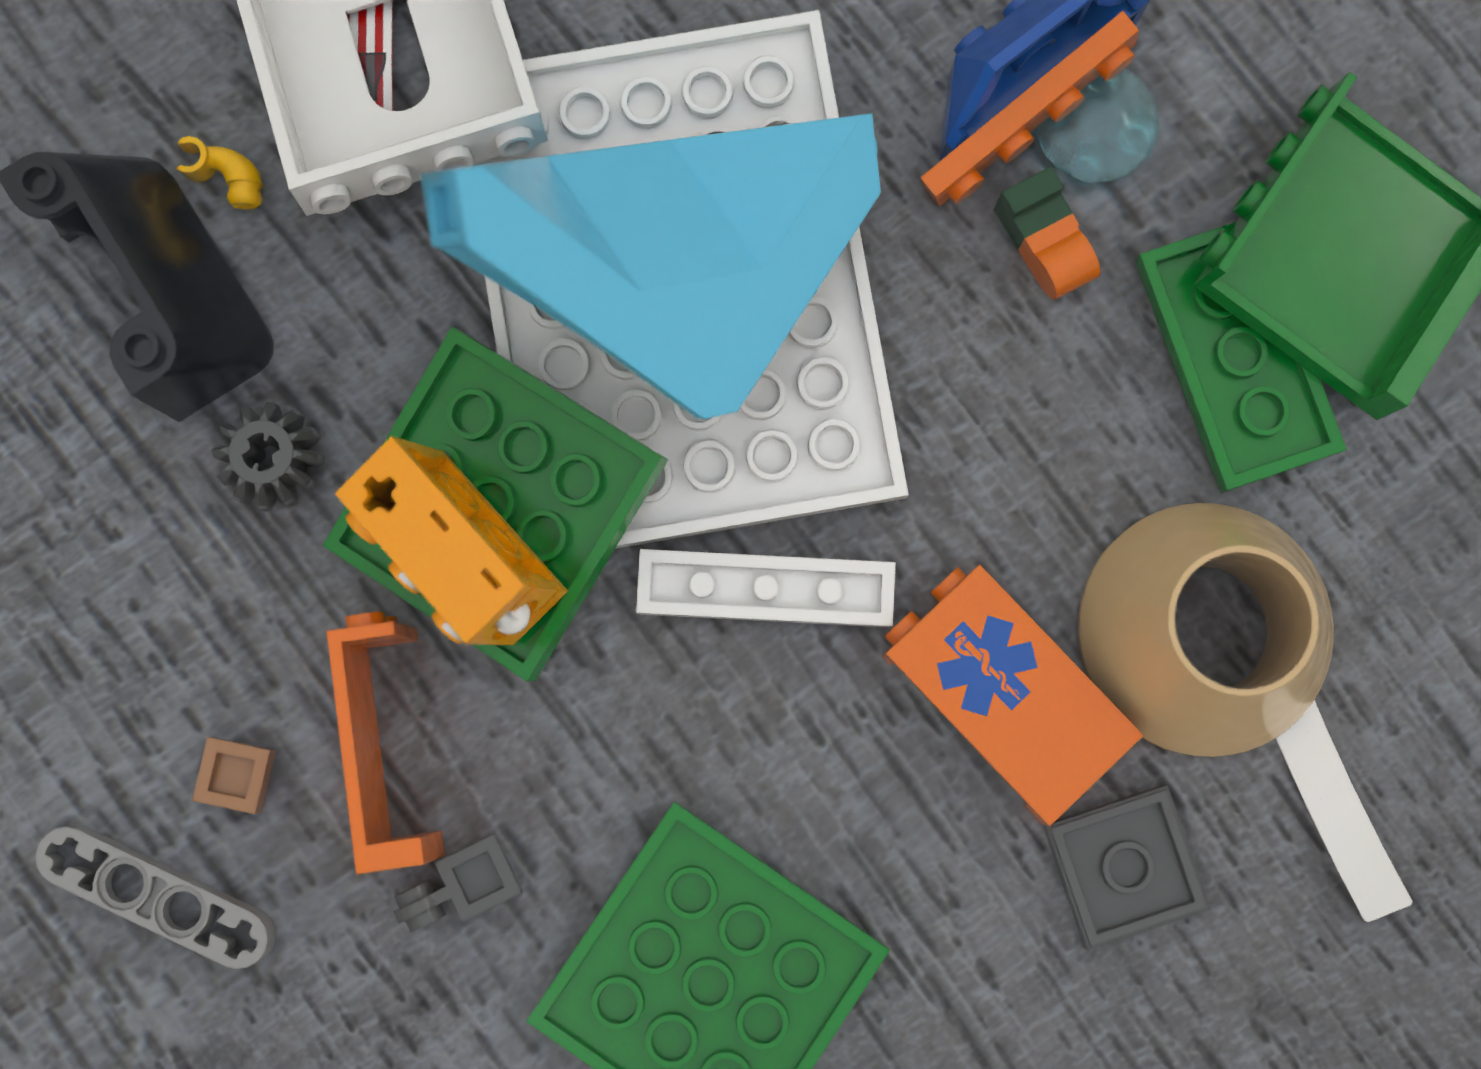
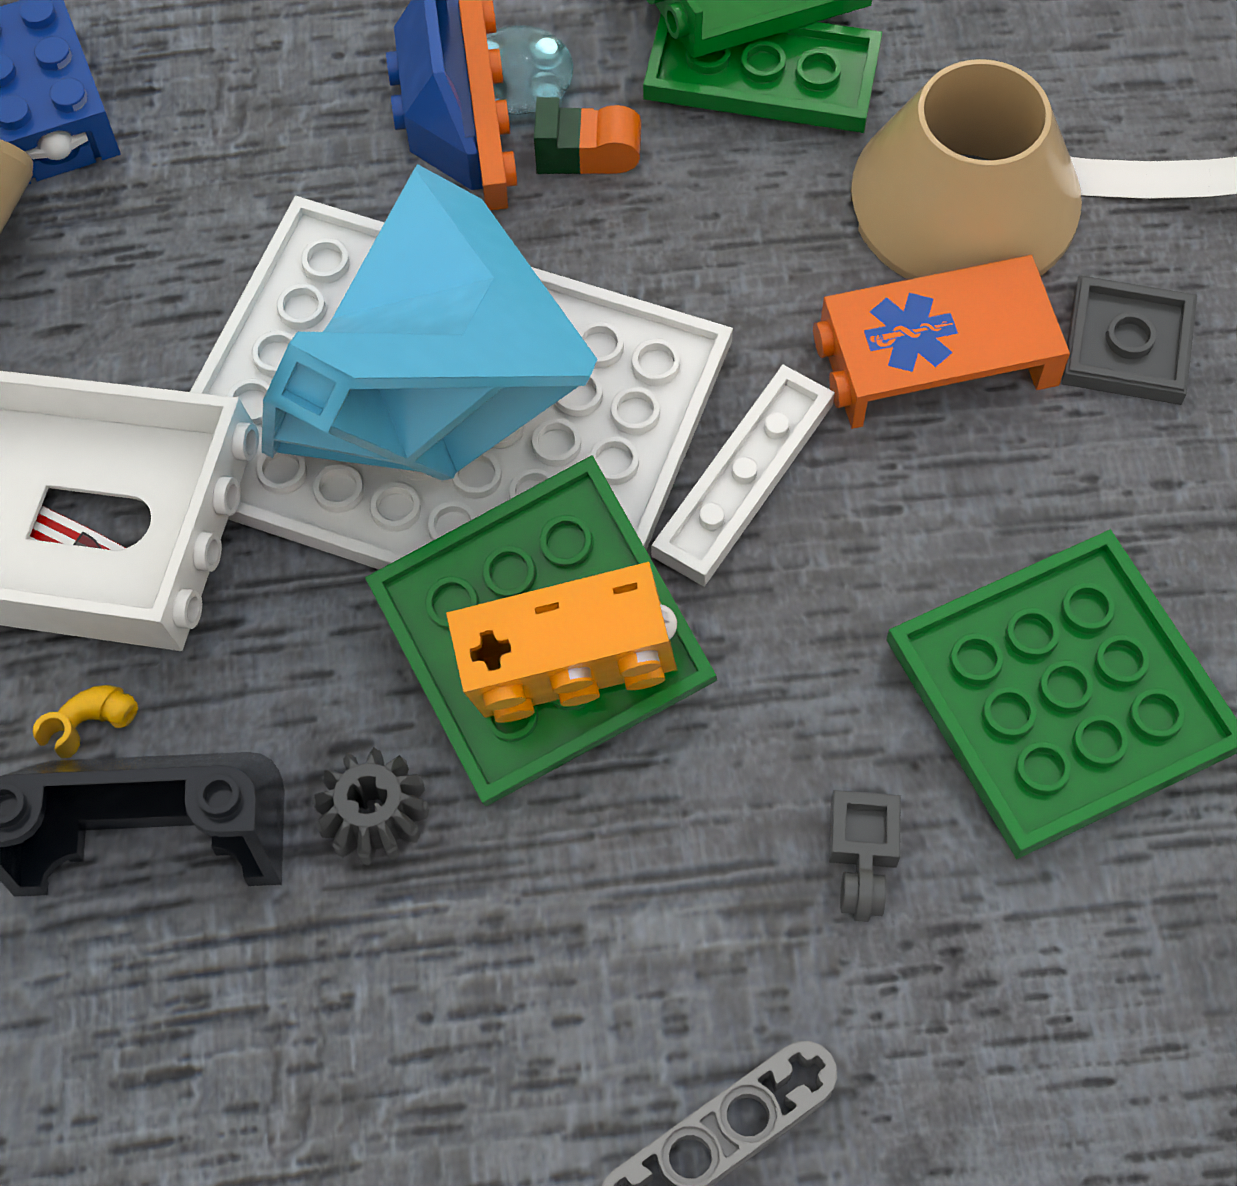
camera: 60 degrees left, 20 degrees down
medium nougat plate [192,737,276,814] -> none
orange panel [326,612,445,874] -> none

